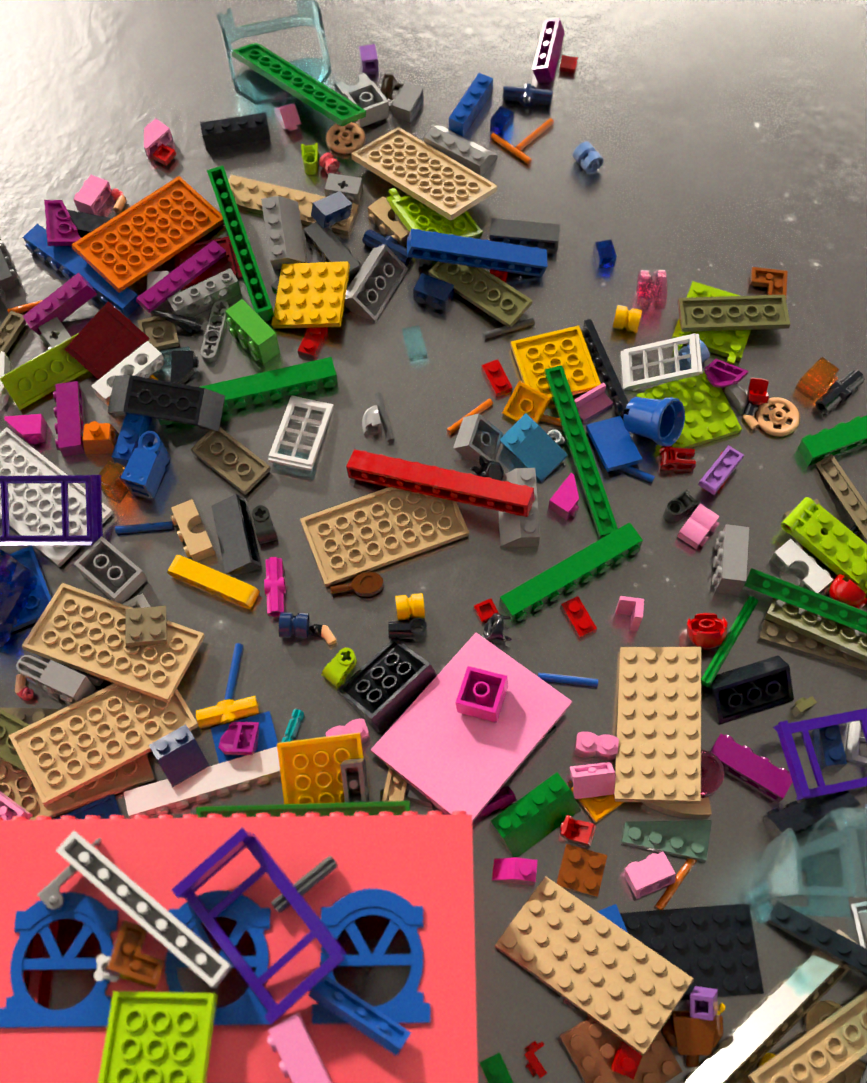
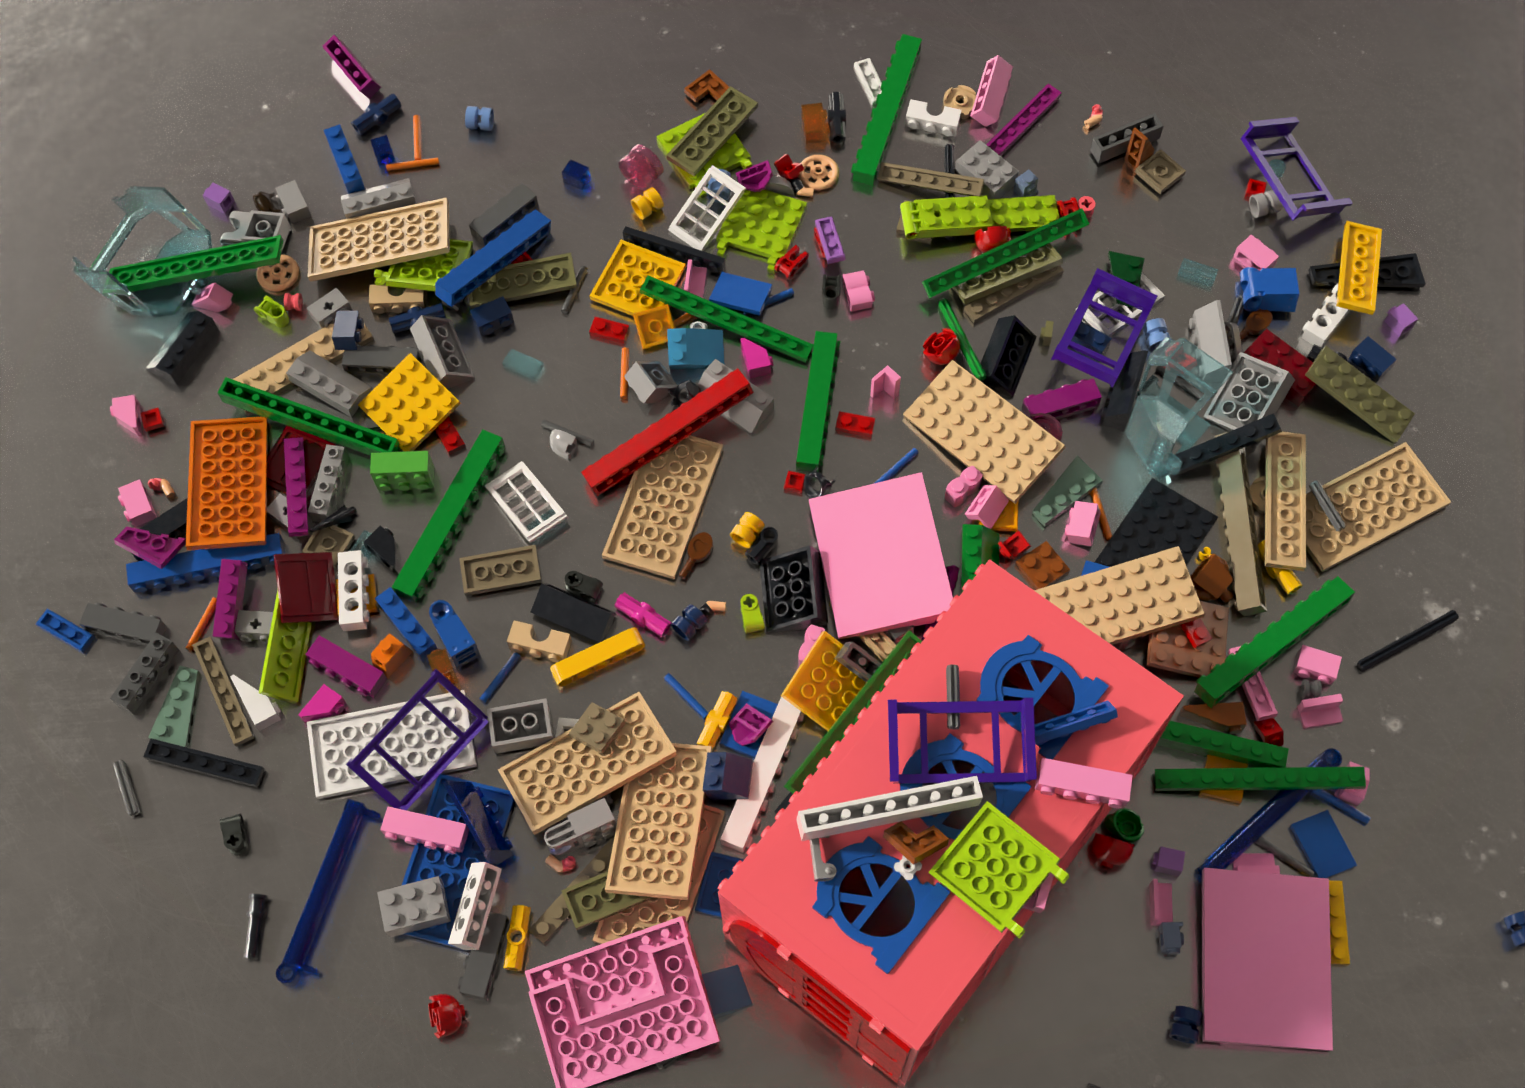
camera: 50 degrees left, 0 degrees up
black slope [108,375,225,432] -> none
light grey beam [201,300,229,363] -> none
teal axle [282,709,304,742] -> none
dark pink brick [455,666,508,723] -> none
red tile [559,55,578,74] -> none
blue piece [623,397,685,446] -> none
tan slope [642,797,712,819] -> none
medium lavender brick [690,986,718,1021] -> none
light grey brick [712,524,749,596] -> none
white arch [770,539,833,594] -> none

